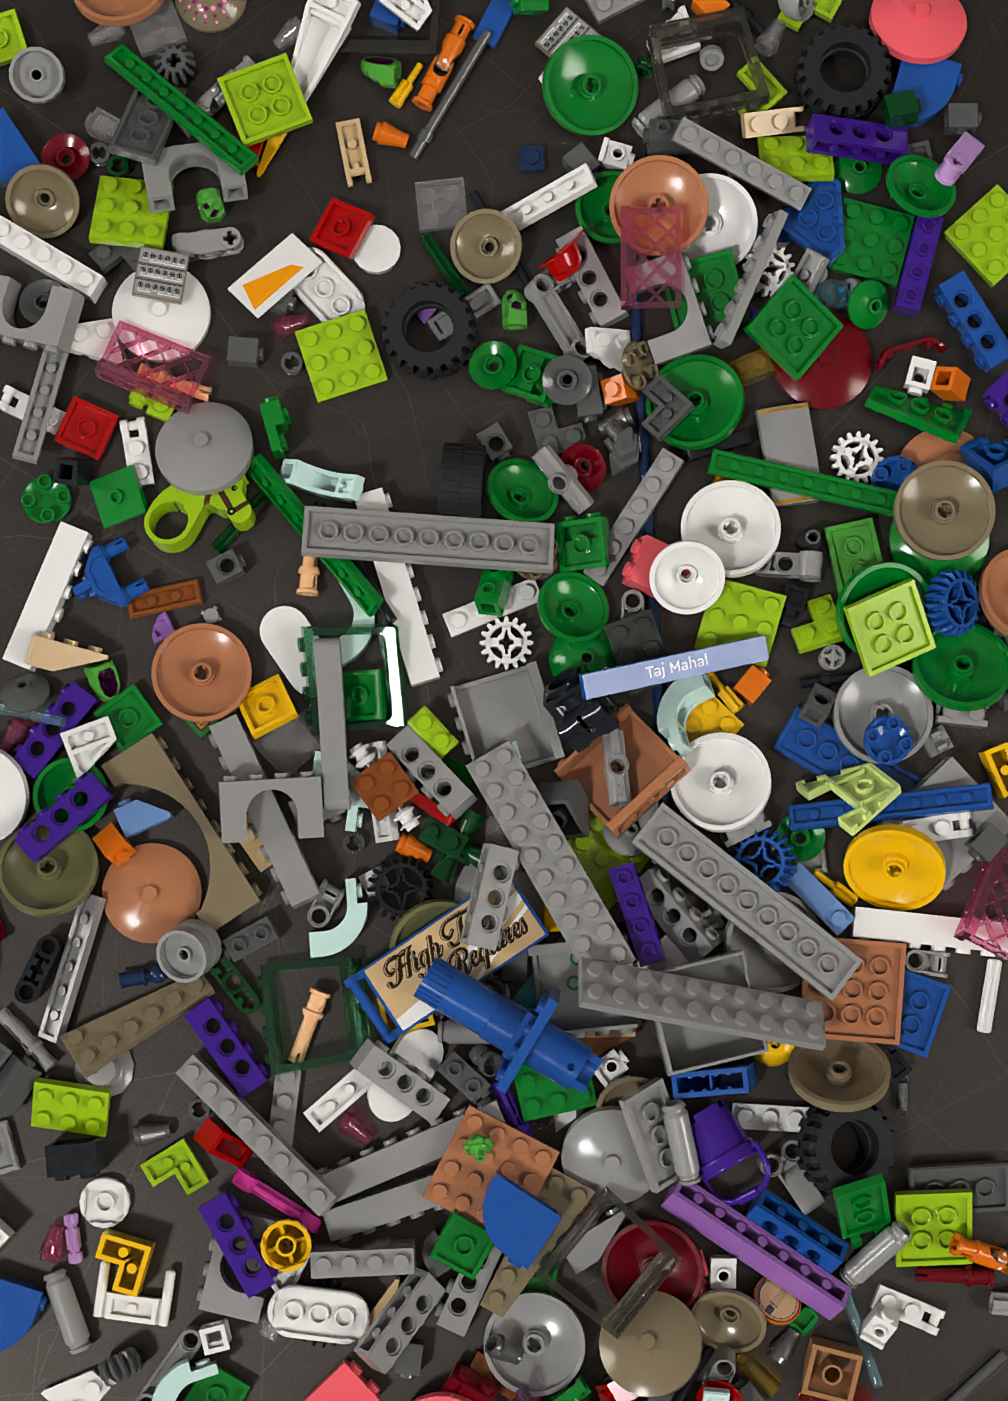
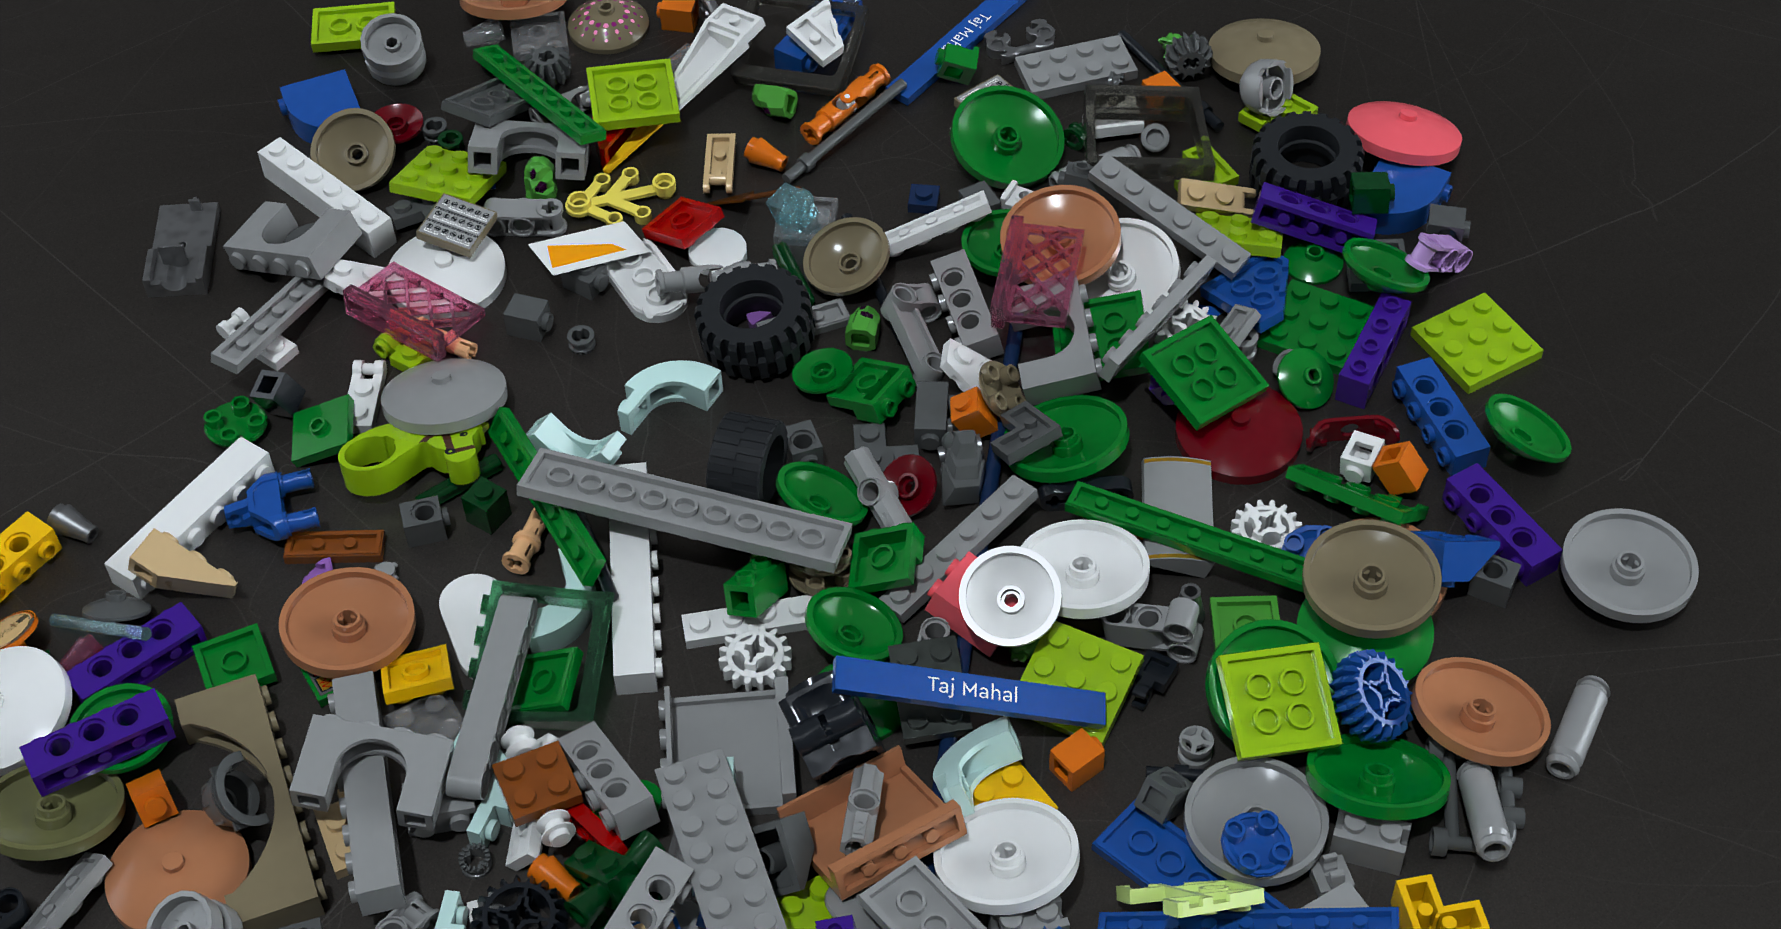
camera: 15 degrees right, 35 degrees down
red plate [53,396,120,462] -> none
white wing [60,716,117,779] -> none
bright green rock [84,659,120,702] -> none
clear brick [85,107,120,146] -> none
medium blue slope [113,798,175,838] -> none
green plate [259,396,292,461] -> none
clear pink cone [271,312,309,339] -> none
lime plate [295,309,388,403] -> none
yellow axle [389,62,423,109] -> none
lime brick [407,706,460,760] -> none
red piece [537,229,584,282] -> none
dark grey dish [542,355,592,405] -> none
yellow axle [706,672,745,714] -> none
clear yellow slope [728,349,775,387] -> none
clear cone [755,19,786,57] -> none
lime plate [791,594,843,654] -> none
clear light blue brick [812,279,848,311] -> none
none -> dark grey helmet [201,751,270,833]
none -> dark green brick [461,476,512,535]
none -> light yellow plant [565,167,676,225]
none -> light aqua arch [617,360,723,435]
none -> light grey piece [655,259,778,297]
none -> reddish brown piece [707,186,801,205]
none -> clear light blue brick [766,183,819,233]

